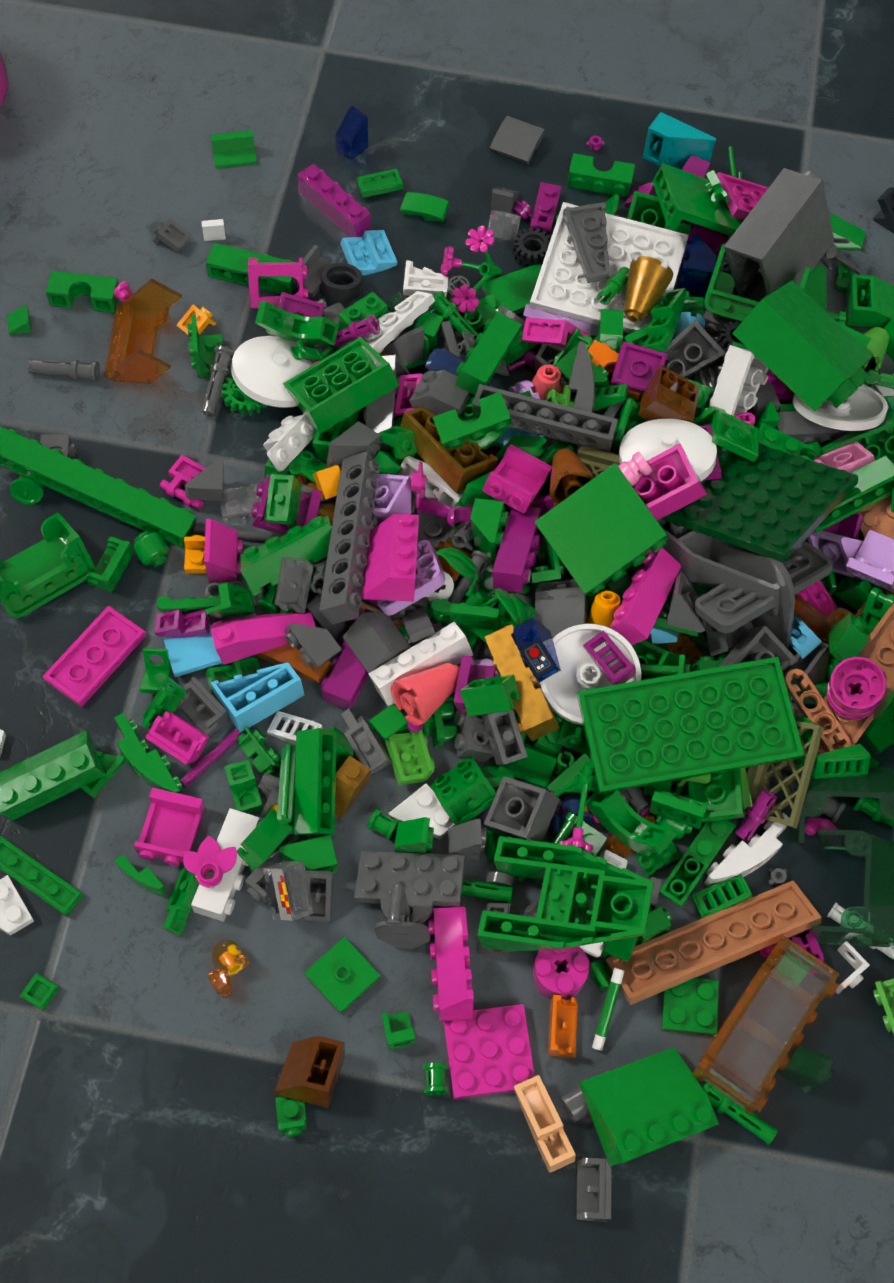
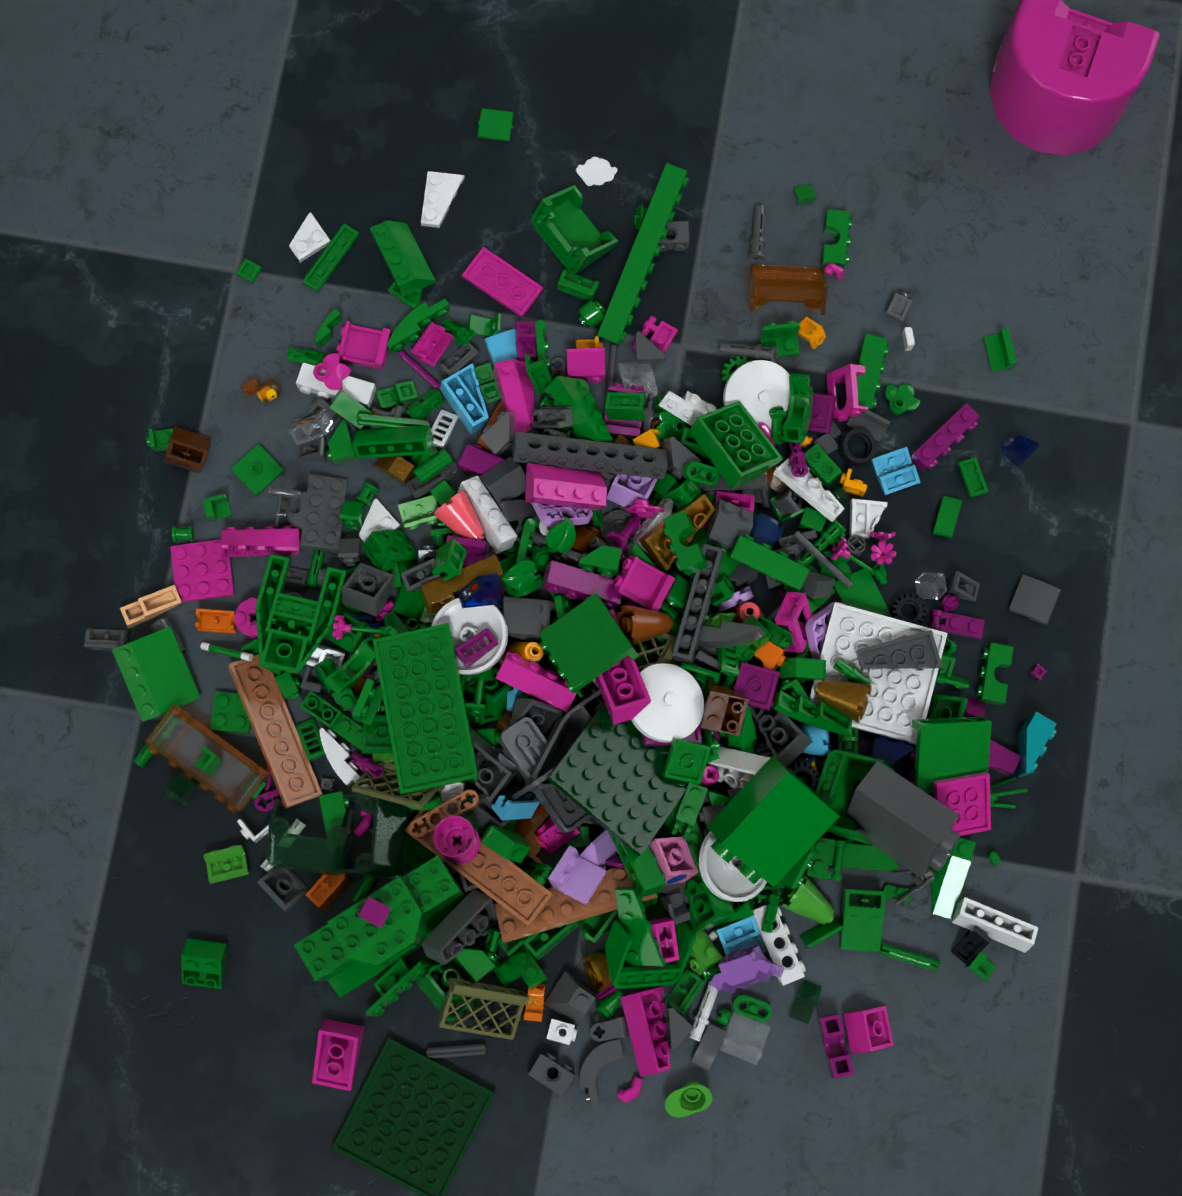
camera: 90 degrees right, 15 degrees up
bright pink wheel [618,451,653,486] -> none
green plate [705,170,729,208] -> none
green slope [812,744,871,779] -> none
none -> green panel [194,745,223,778]
none -> green panel [313,657,337,692]
none -> green slope [319,791,350,855]
none -> green axle [412,449,453,485]
none -> green plate [683,461,719,486]
none -> dark grey bar [793,531,853,589]
none -> light orange bracket [840,468,867,497]
none -> green plate [885,383,921,415]
none -> white brick [952,897,1038,953]

